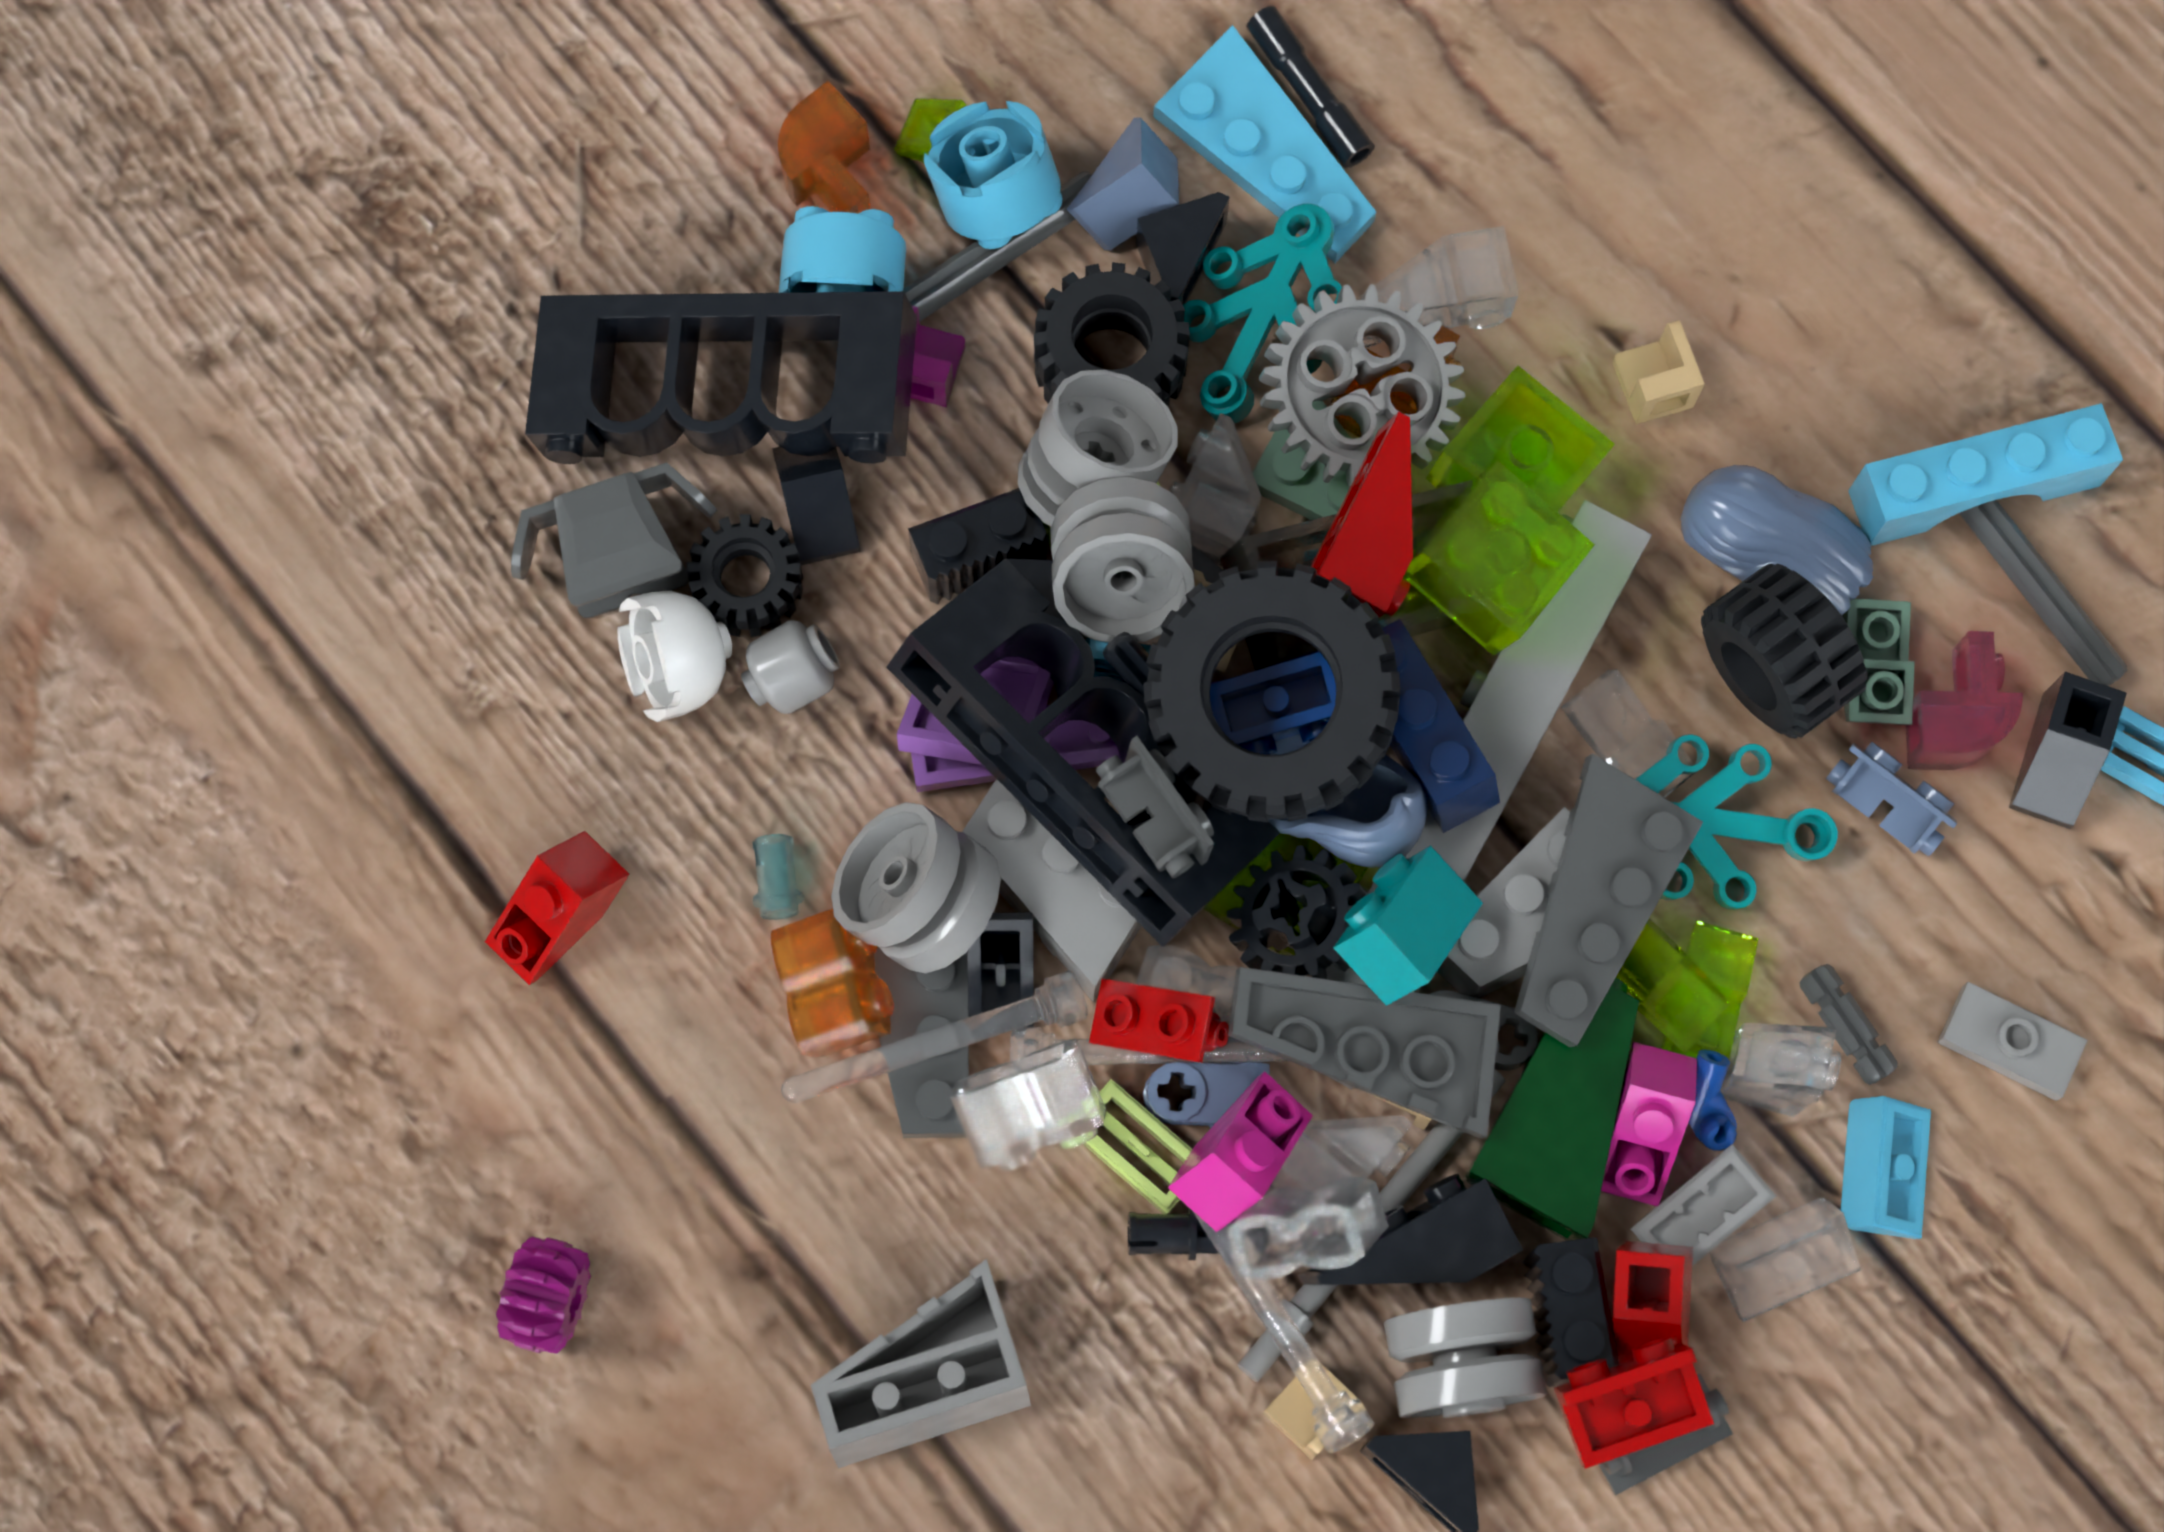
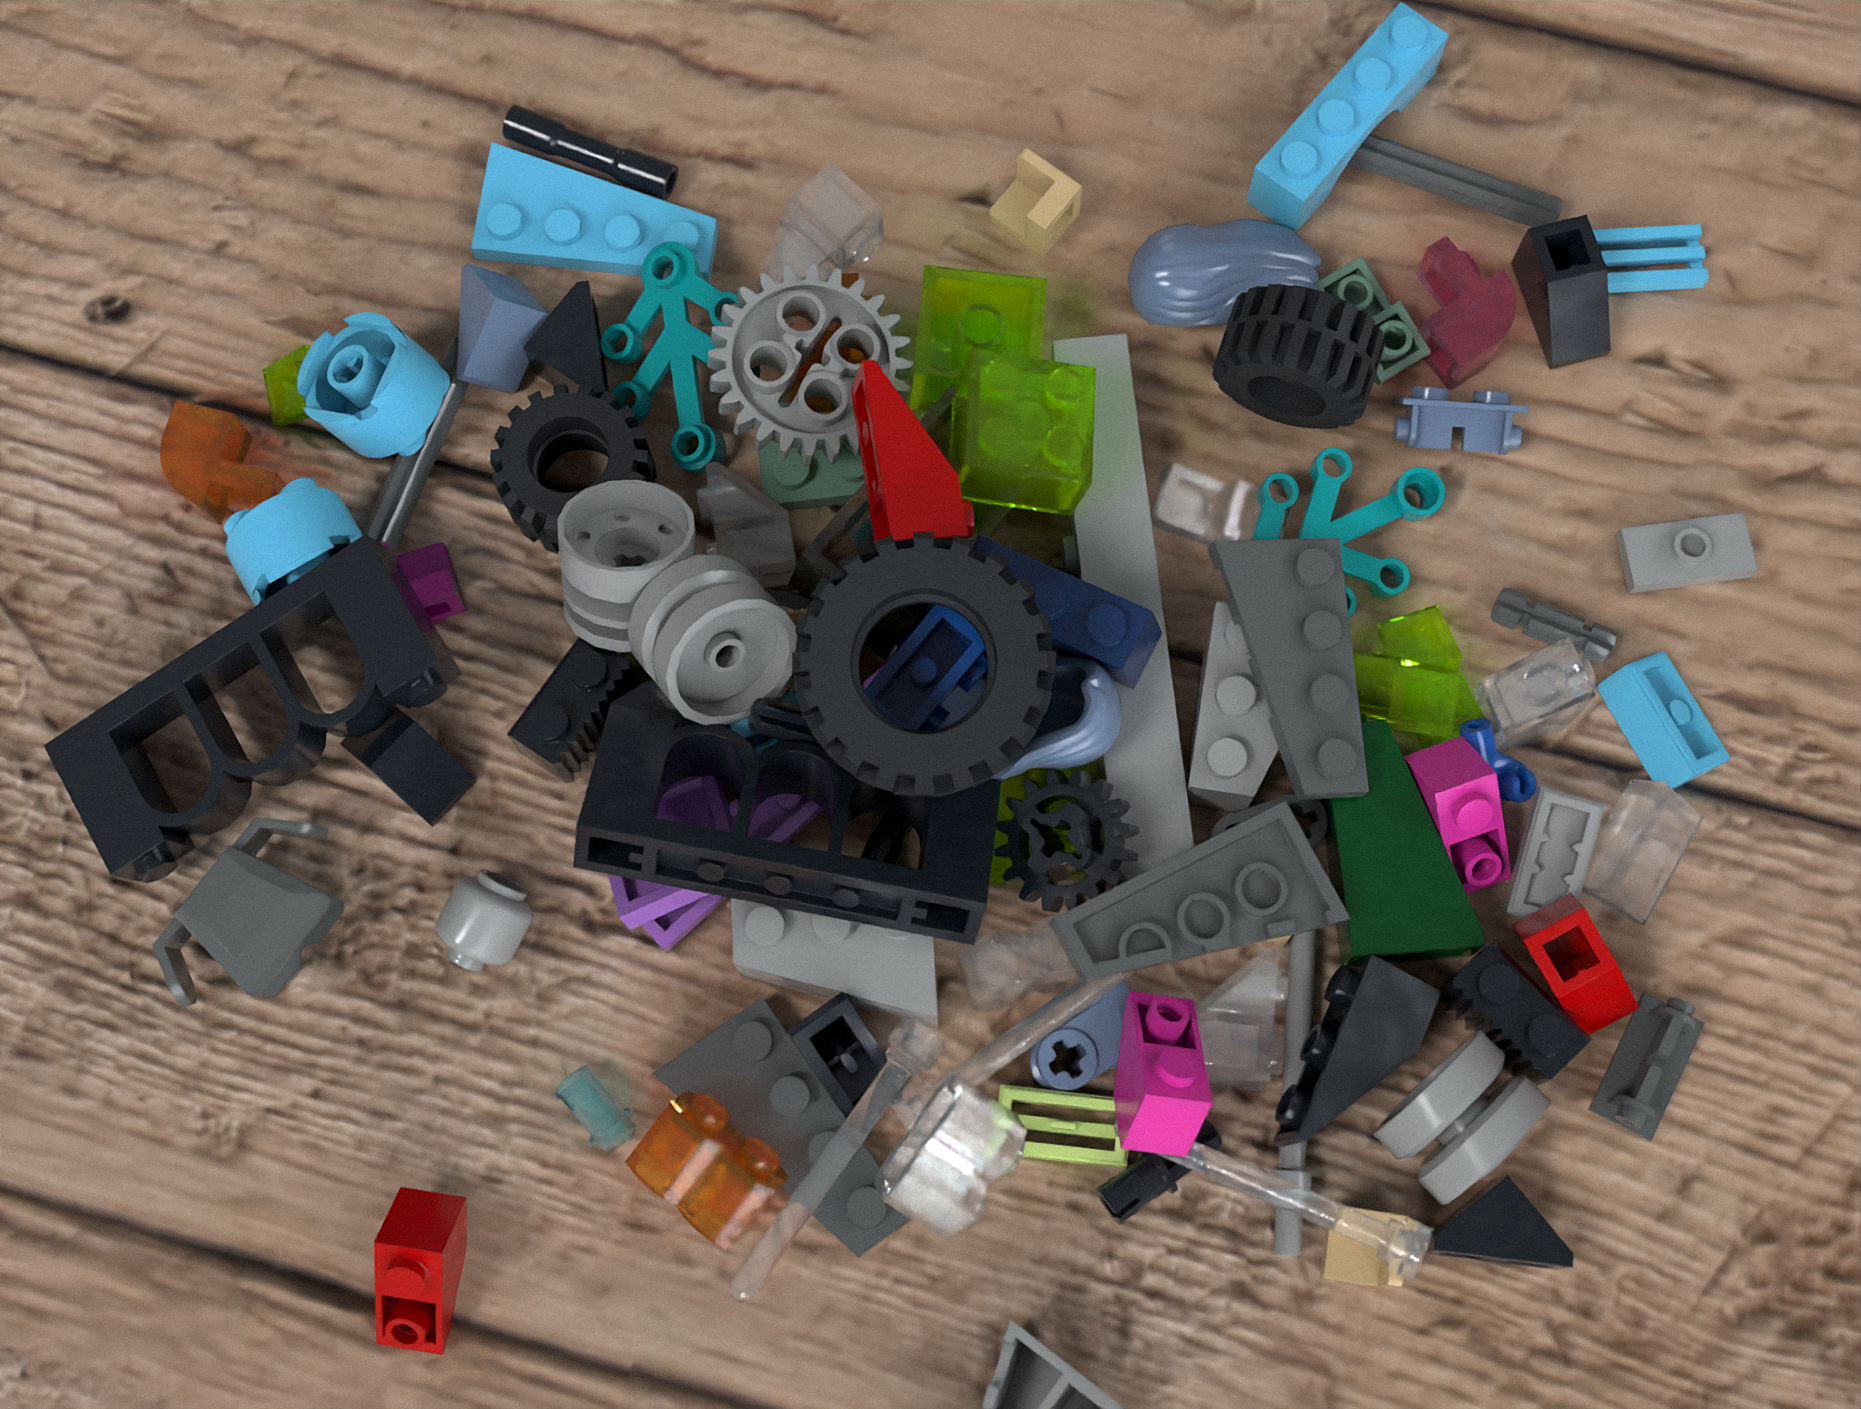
camera: 30 degrees left, 0 degrees up
white cylinder [617,591,732,722] -> none
black tyre [686,514,803,637] -> none
light grey wheel [831,802,1001,974] -> none
red hinge [1089,979,1229,1063] -> none
dark grey hinge [1096,736,1214,878] -> none
clear brick [1226,1177,1388,1279] -> none
teal brick [1333,845,1483,1006] -> none
red bracket [1554,1337,1714,1469] -> none

